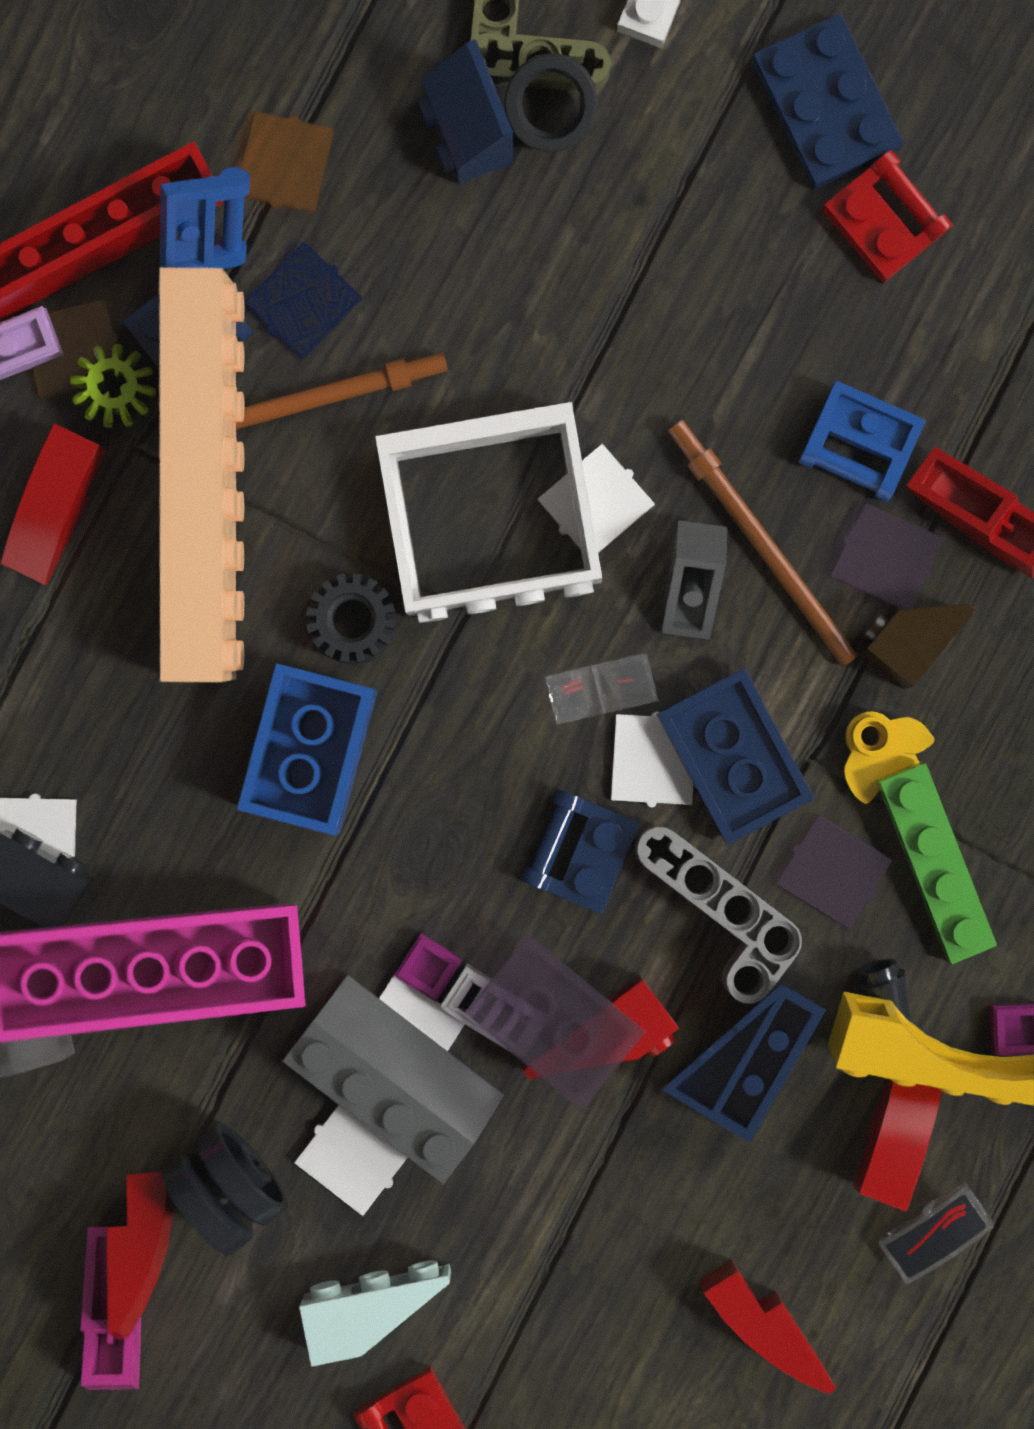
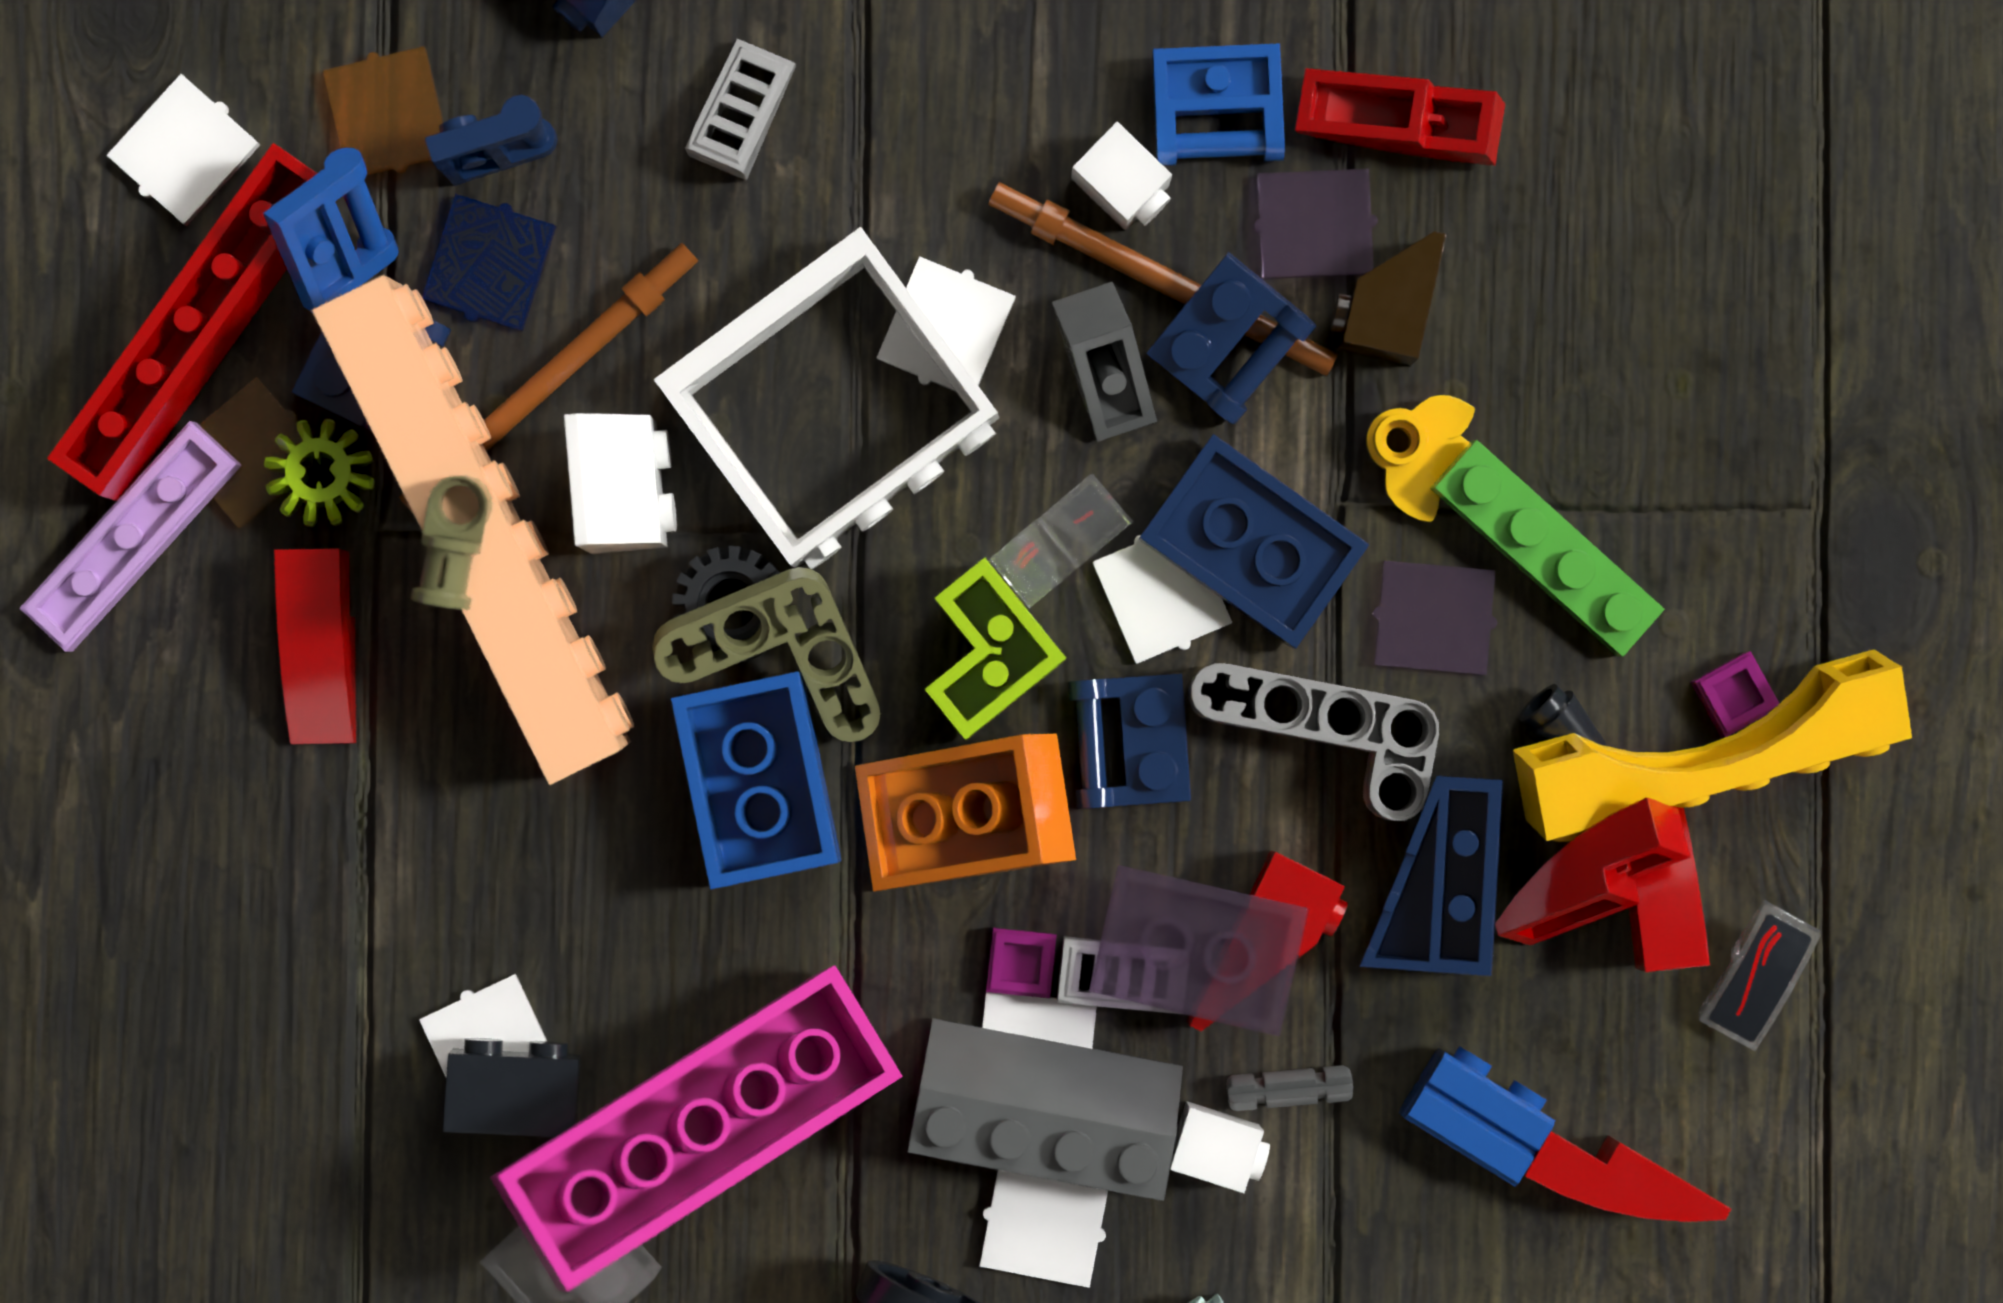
camera: 20 degrees left, 0 degrees up
none -> white piece [107,74,260,226]
none -> olive connector [411,475,493,610]
none -> dark blue plate [425,95,558,186]
none -> white slope [564,414,677,554]
none -> olive beam [652,567,881,742]
none -> light grey slope [685,39,796,181]
none -> orange slope [855,734,1076,892]
none -> lime brick [925,558,1066,740]
none -> white brick [1071,122,1172,231]
none -> dark blue plate [1146,252,1317,425]
none -> white brick [1170,1101,1270,1193]
none -> dark grey axle [1227,1065,1353,1111]
none -> blue brick [1399,1046,1555,1187]
none -> red slope [1495,797,1691,946]

